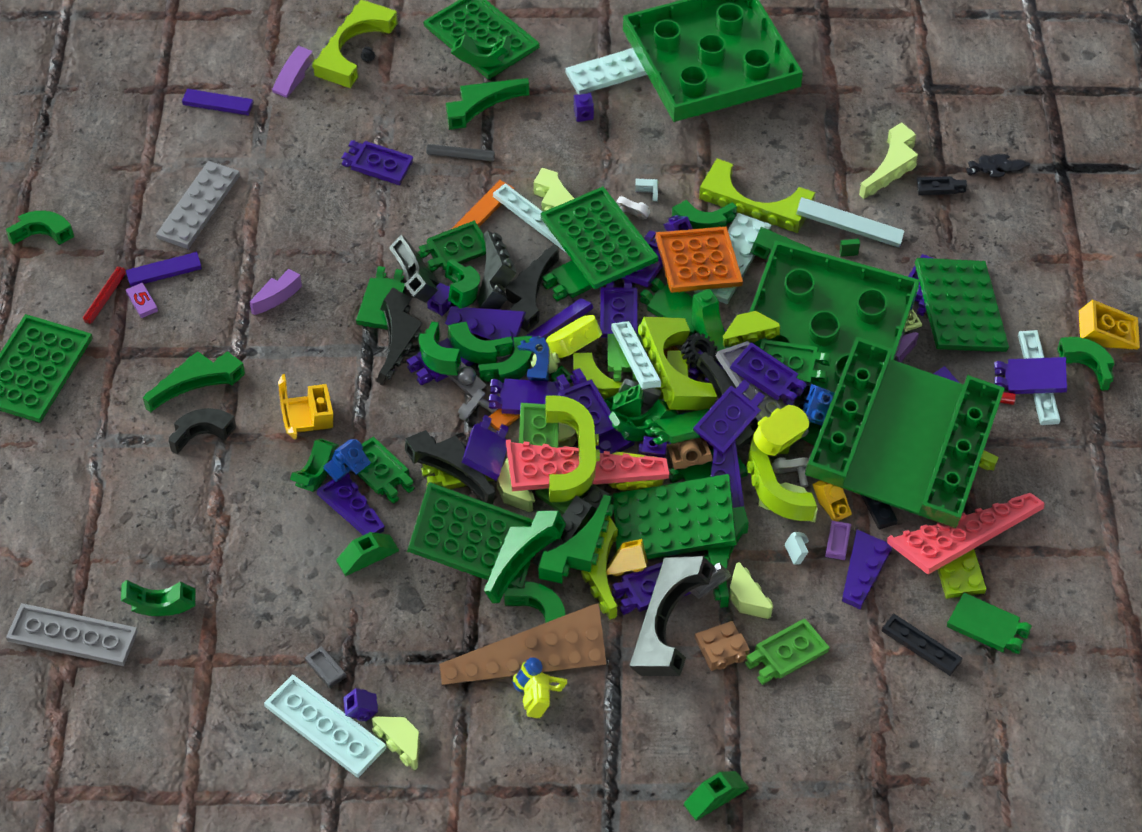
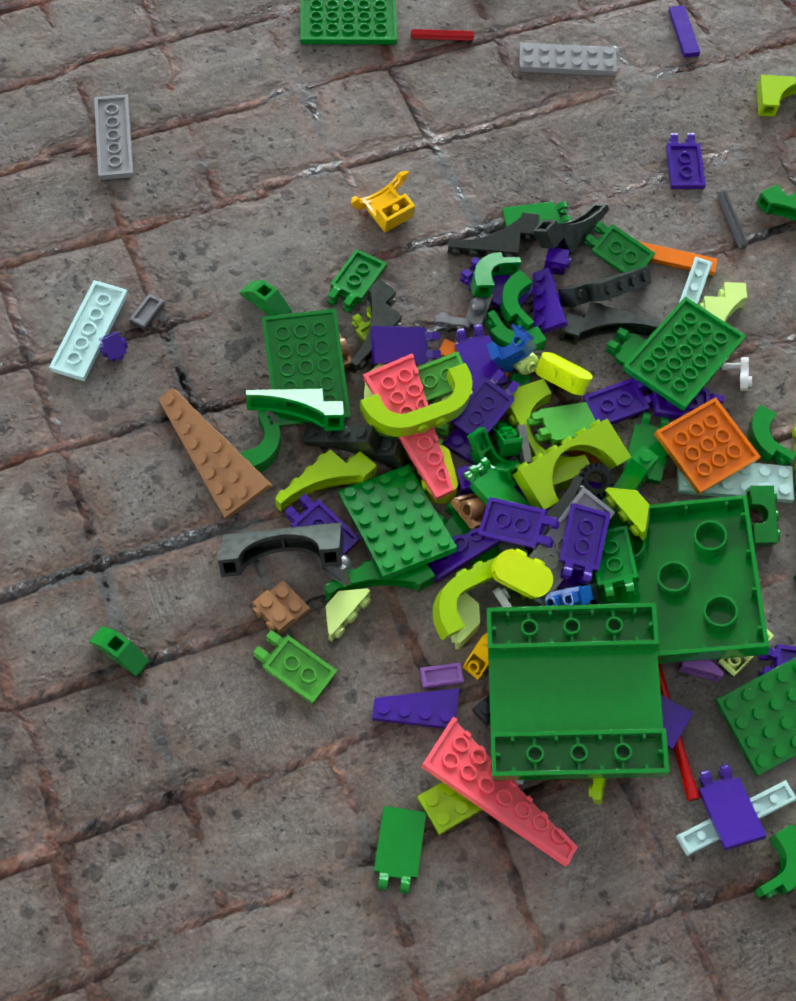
camera: 65 degrees right, 10 degrees up
green arch [121,580,196,616] -> none
dark purple tile [126,252,202,287] -> none
medium lavender tile [126,283,158,318] -> none
green arch [143,351,245,413] -> none
pearl dark grey arch [168,408,236,454] -> none
medium lavender slope [250,269,302,315] -> none
medium lavender slope [272,46,314,98] -> none
green arch [290,439,339,492] -> none
dark purple wing [317,473,385,535] -> none
blue tile [323,439,371,482] -> none
yellowish green slope [372,716,420,771] -> none
green arch [445,259,480,309] -> none
neon yellow piece [512,657,567,719] -> none
dark purple tile [526,298,593,340] -> none
green arch [538,495,614,584] -> none
yellow slope [606,539,648,576] -> none
light aqua tile [611,321,661,389] -> none
light aqua tile [635,179,659,201] -> none
dark purple brick [663,215,693,232] -> none
light aqua tile [784,532,809,565] -> none
black plate [882,614,963,676] -> none

